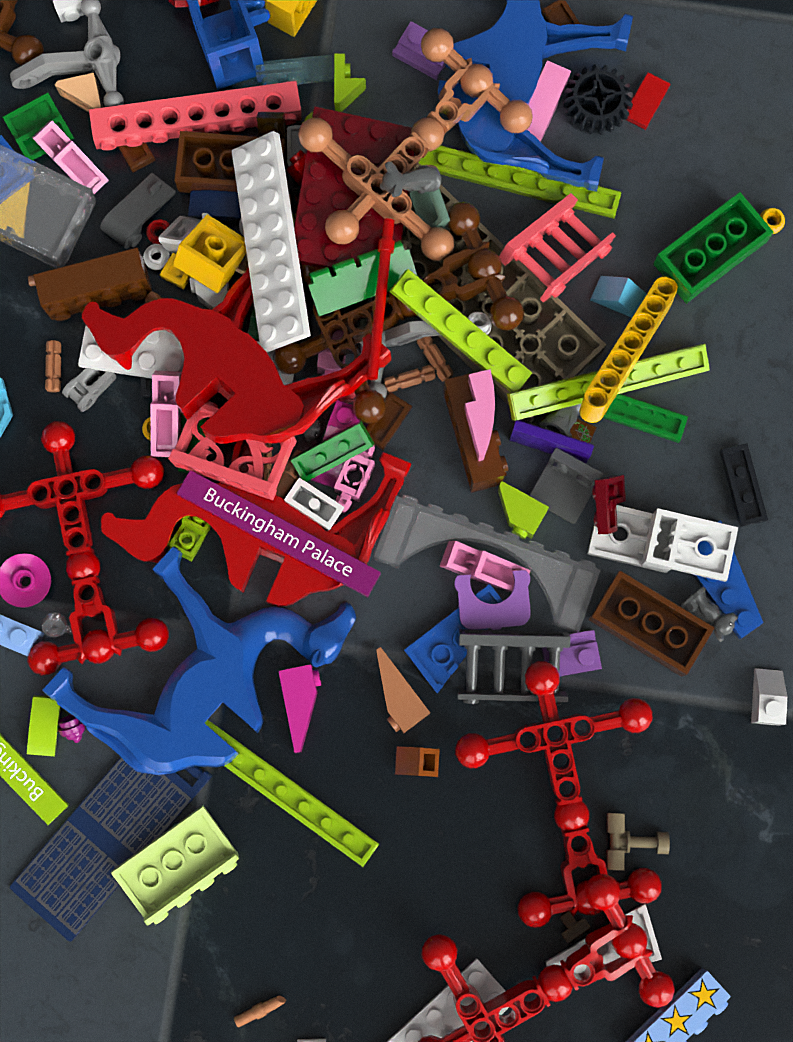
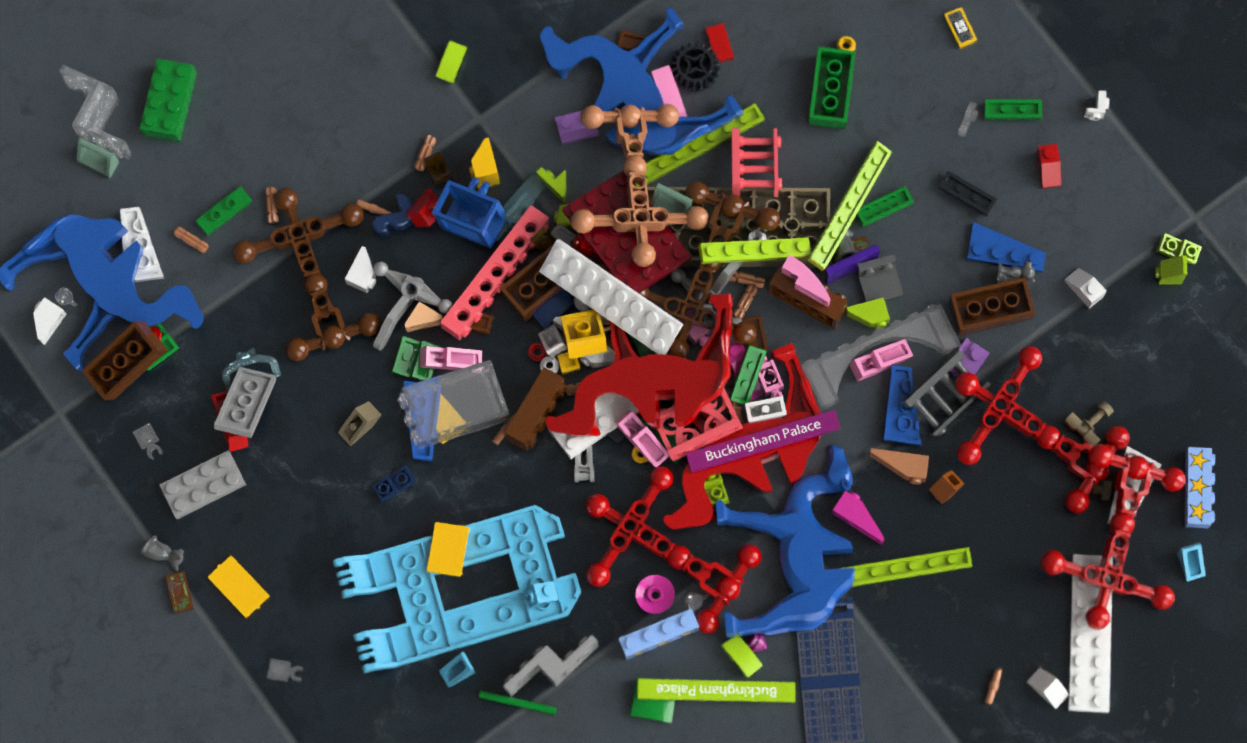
camera: 40 degrees left, 5 degrees down
nougat axle [45,340,61,392] -> none
dark grey door [100,173,176,249] -> none
yellowish green bracket [111,805,239,925] -> none
windscreen [308,241,418,316] -> none
red bar [367,218,395,380] -> none
dark grey animal [380,162,441,197] -> none
medium lavender piece [454,570,530,630] -> none
yellow beam [579,277,678,423] -> none
white bracket [587,505,738,582] -> none
medium azure slope [590,276,647,318] -> none
dark red plate [592,475,626,534] -> none

